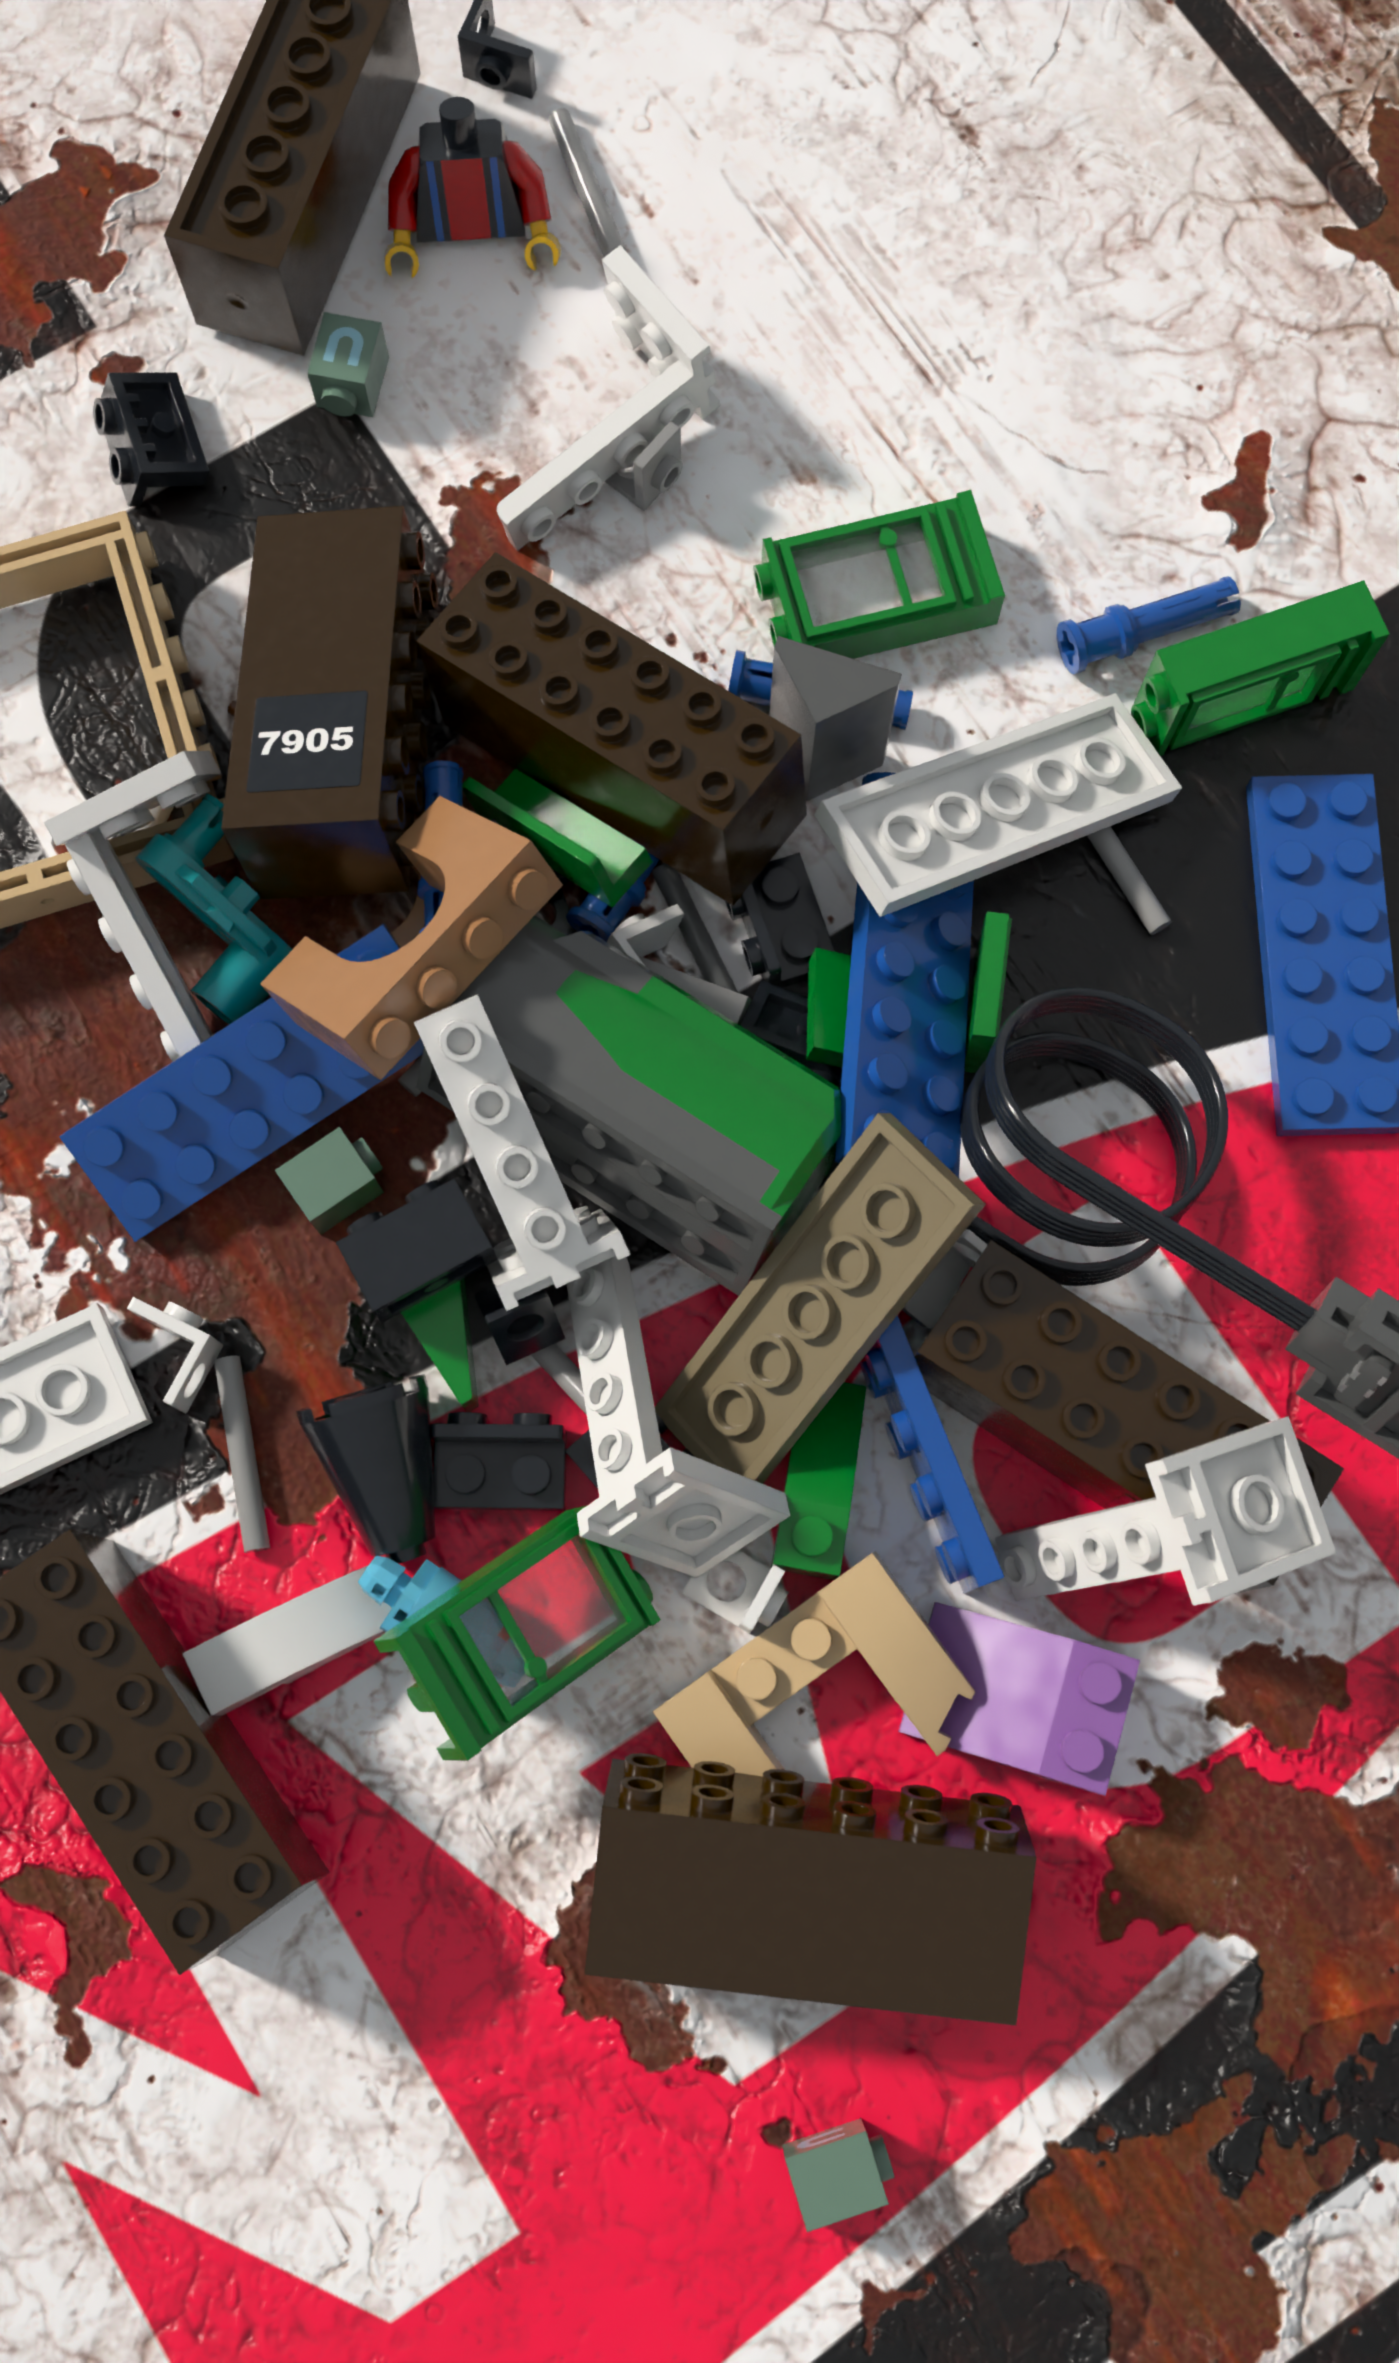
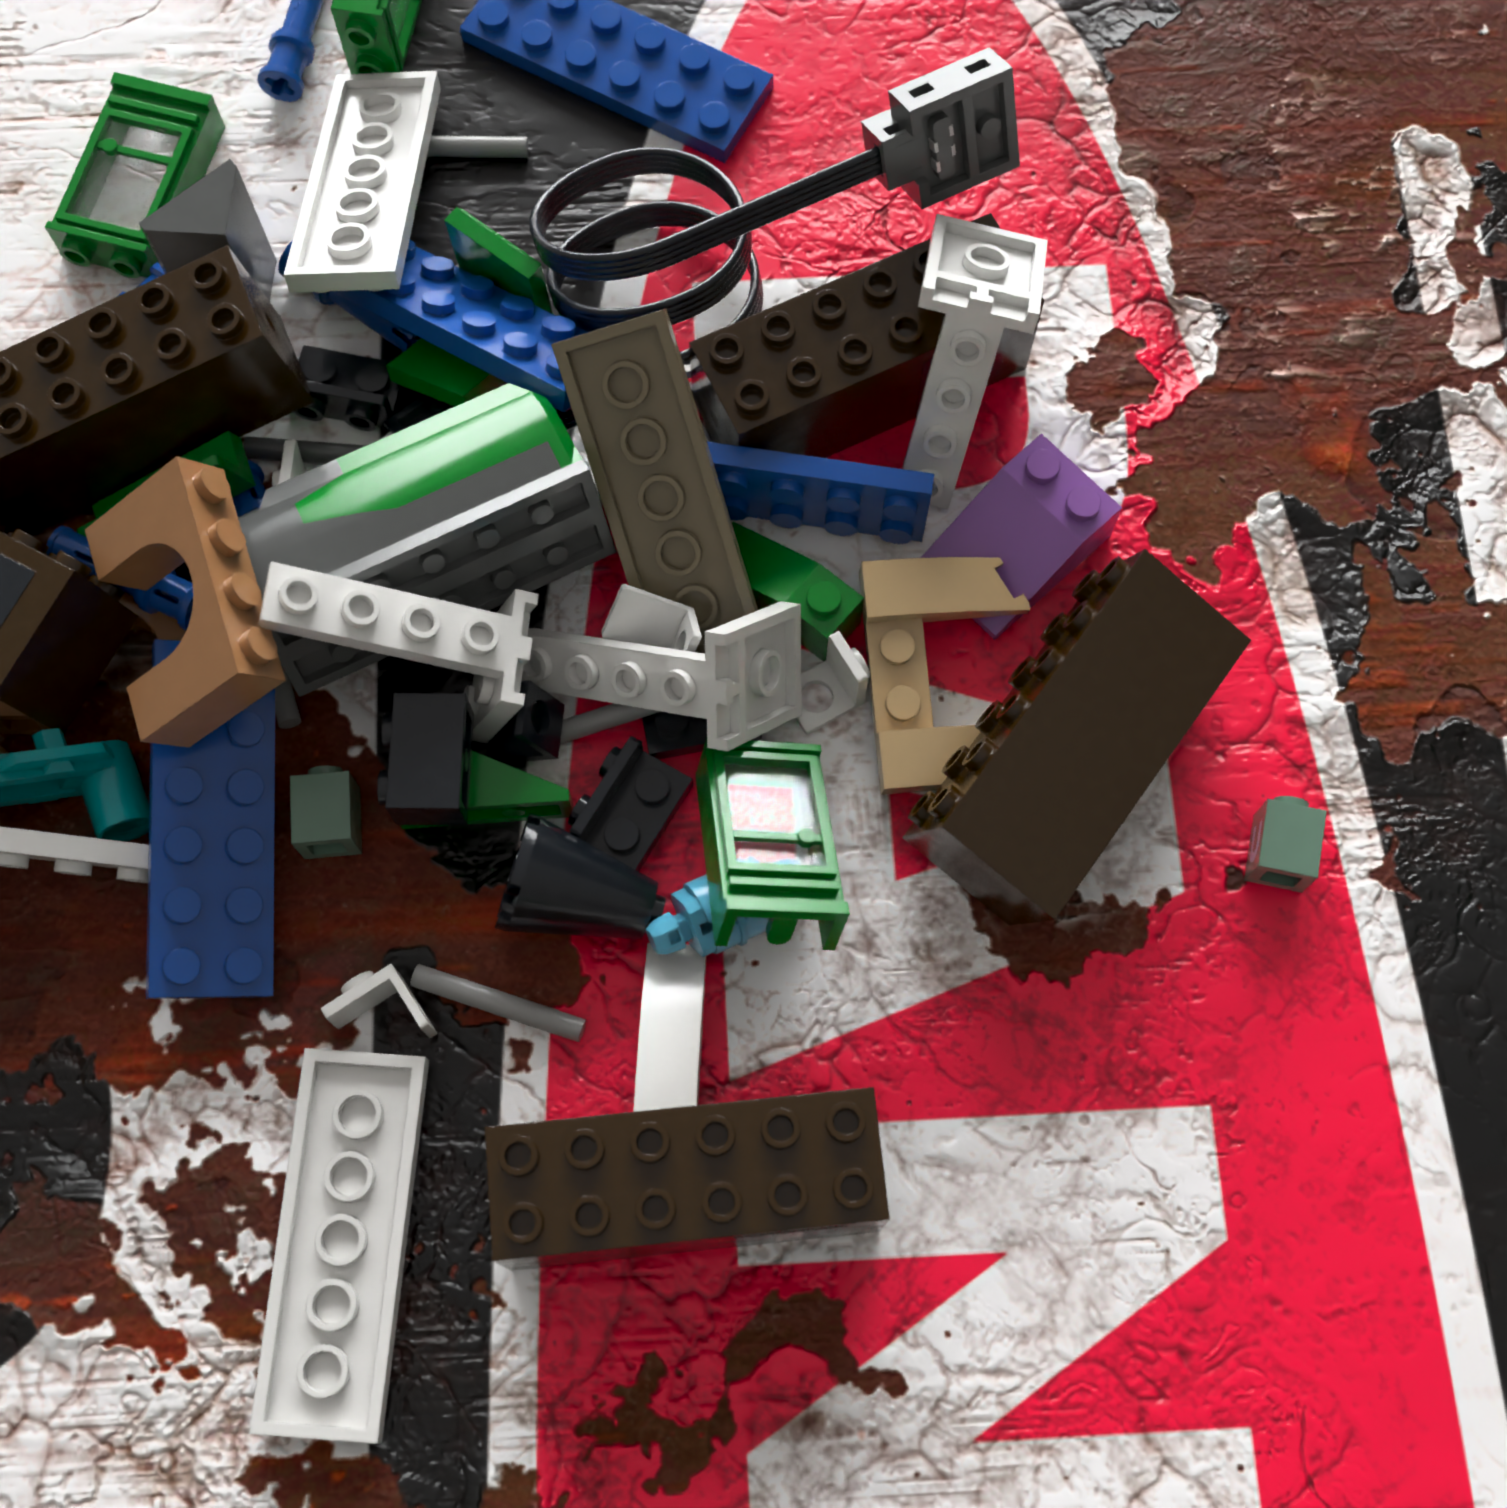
camera: 60 degrees left, 5 degrees down
none -> white bracket [601,584,702,652]

